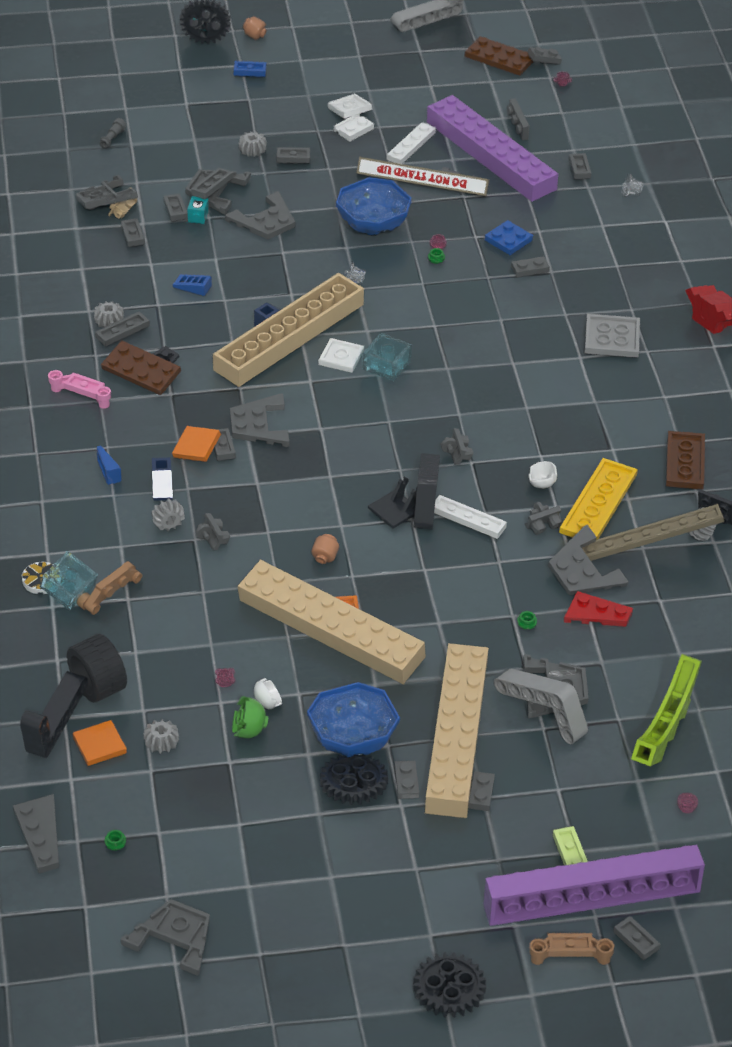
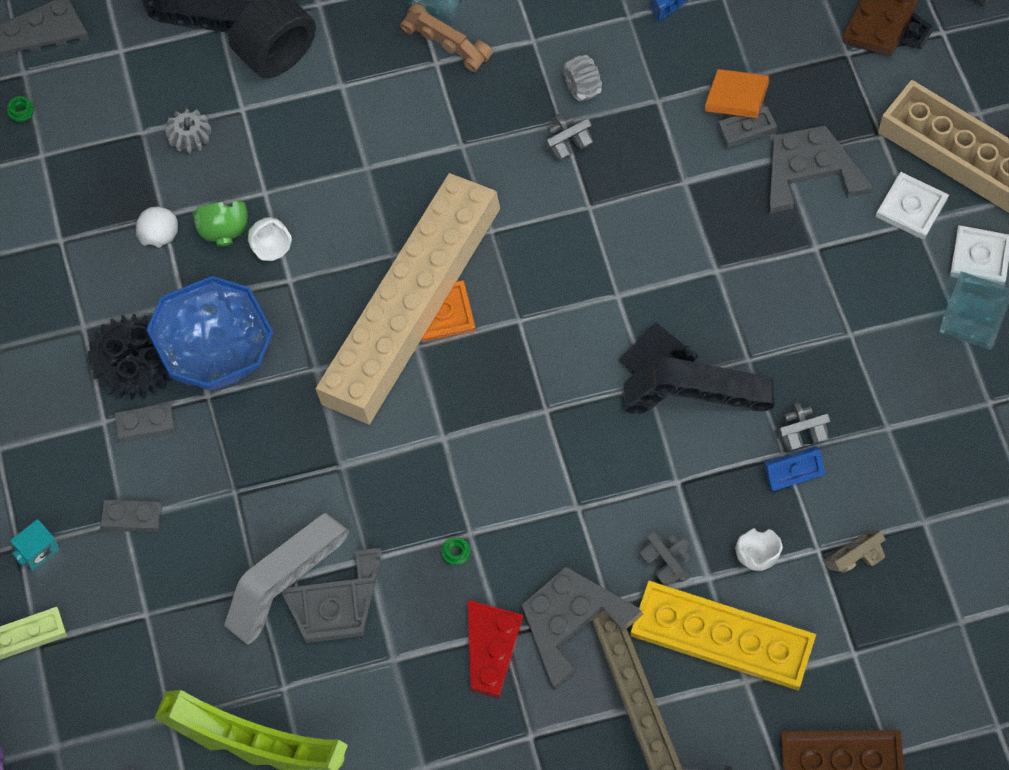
camera: 85 degrees right, 20 degrees up
orange tile [73,720,127,766] -> none
slope [152,457,173,501] -> none
clear pink plate [215,668,235,687] -> none
nougat head [311,534,339,564] -> none
tan brick [425,643,488,818] -> none
white plate [434,495,507,539] -> none
none -> teal brick [10,519,60,571]
none -> white hair [135,207,178,248]
none -> blue plate [764,446,825,491]
none -> dark tan hinge [824,530,886,573]
none -> white tile [876,172,949,240]

